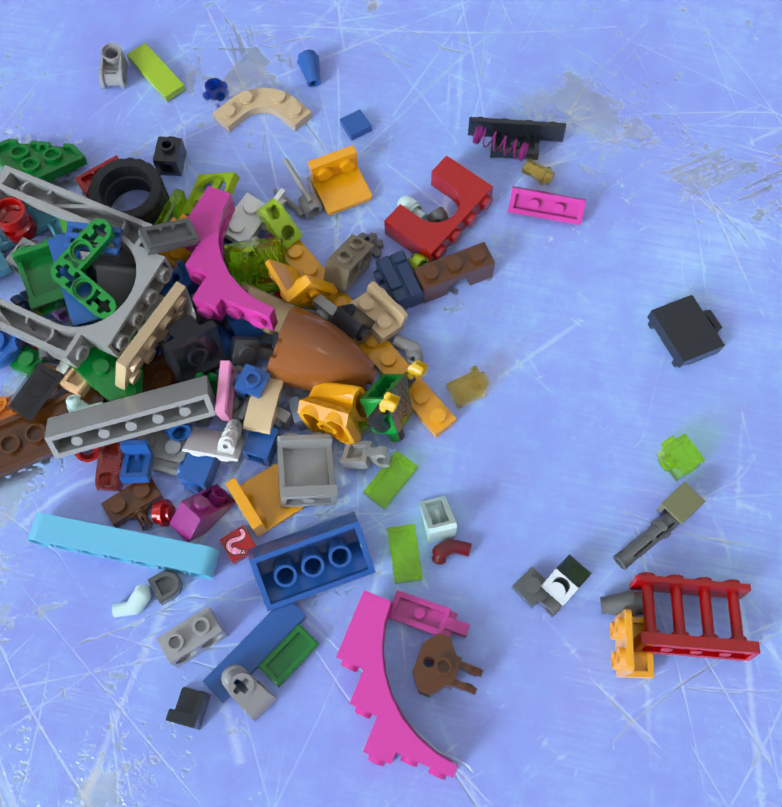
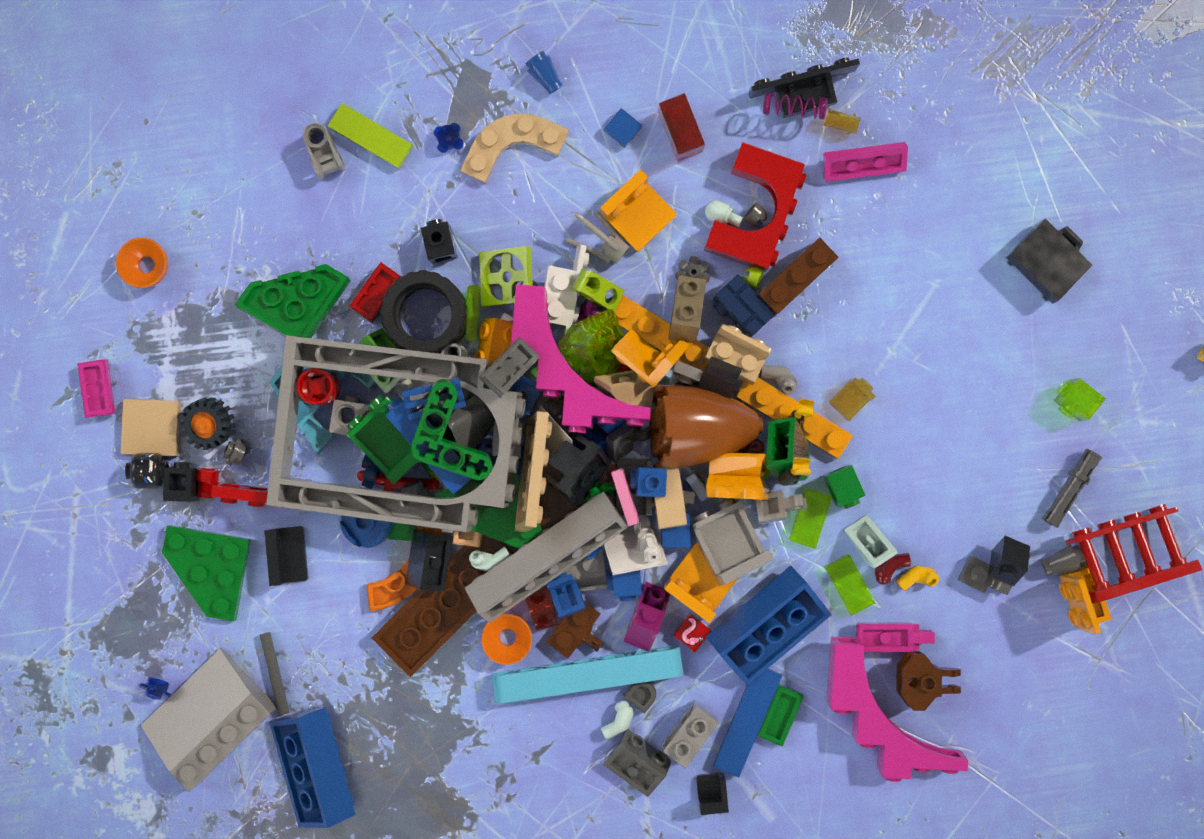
camera: 20 degrees left, 20 degrees up
red plate [151,499,176,527] -> none
light grey piece [221,664,277,722] -> none
olive panel [656,482,706,524] -> none
none -> orange piece [481,614,532,665]
none -> dark grey bracket [603,729,671,797]
none -> clear red brick [658,93,705,162]
none -> green brick [822,465,866,509]
none -> yellow arm [895,565,939,592]

